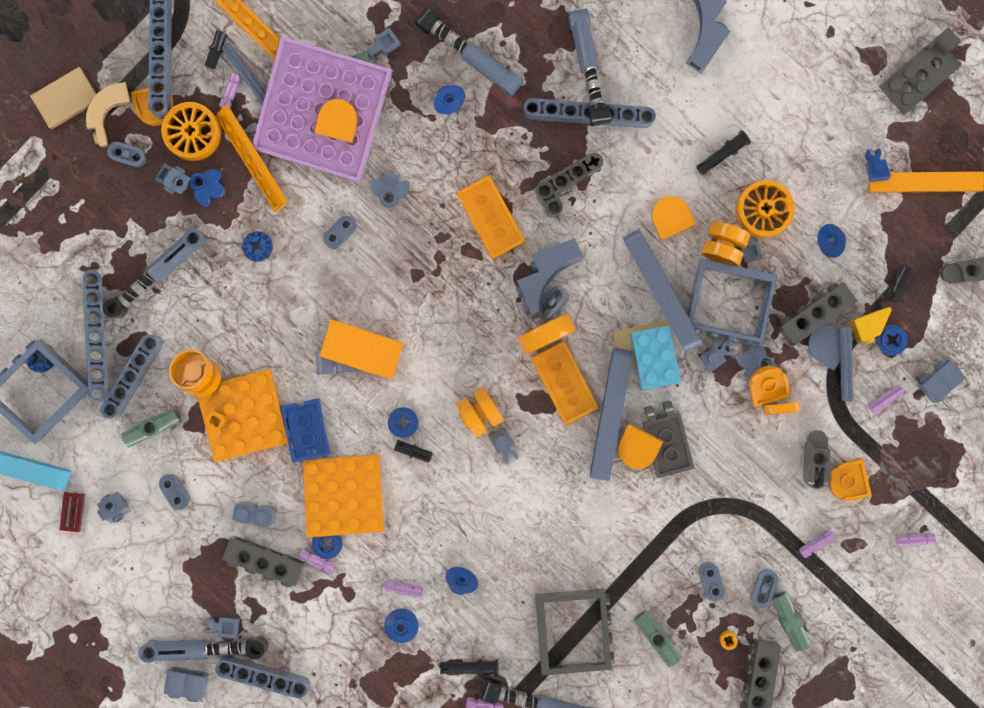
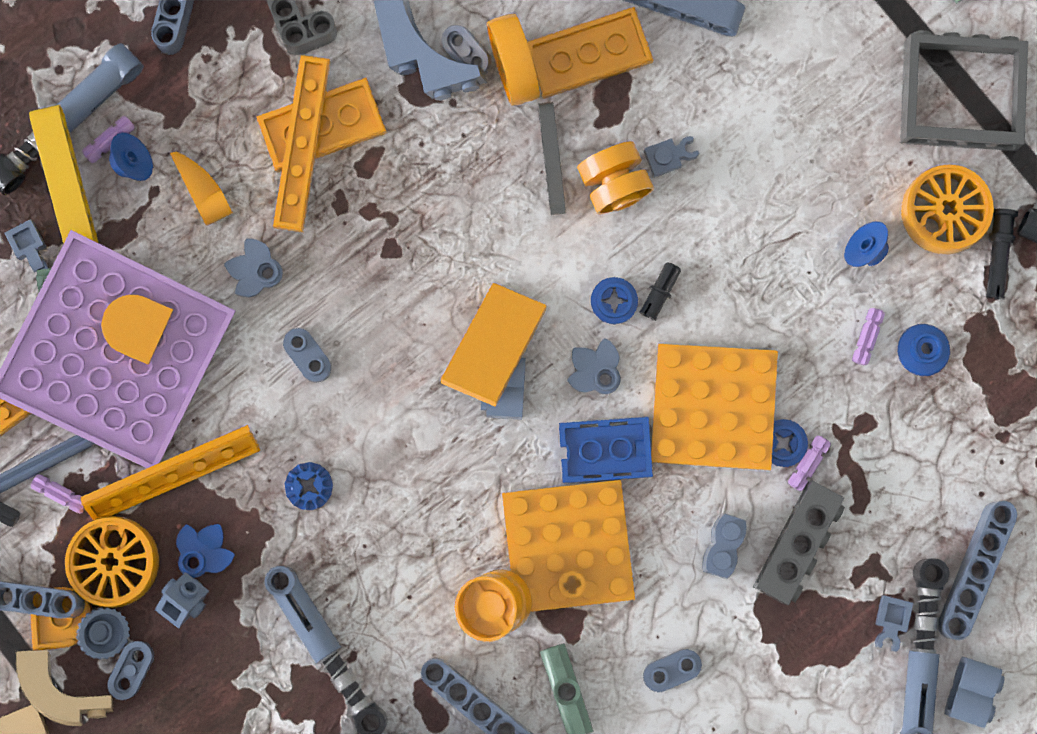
camera: 85 degrees left, 5 degrees down
none -> yellow beam [29,104,98,243]
none -> sand blue hat [76,608,130,659]
none -> lavender axle [82,116,135,163]
none -> light orange piece [170,152,233,226]
none -> light orange tile [273,55,331,232]
none -> dark grey beam [538,102,566,215]
none -> sand blue plate [567,338,621,394]
none -> light orange piece [901,164,994,254]

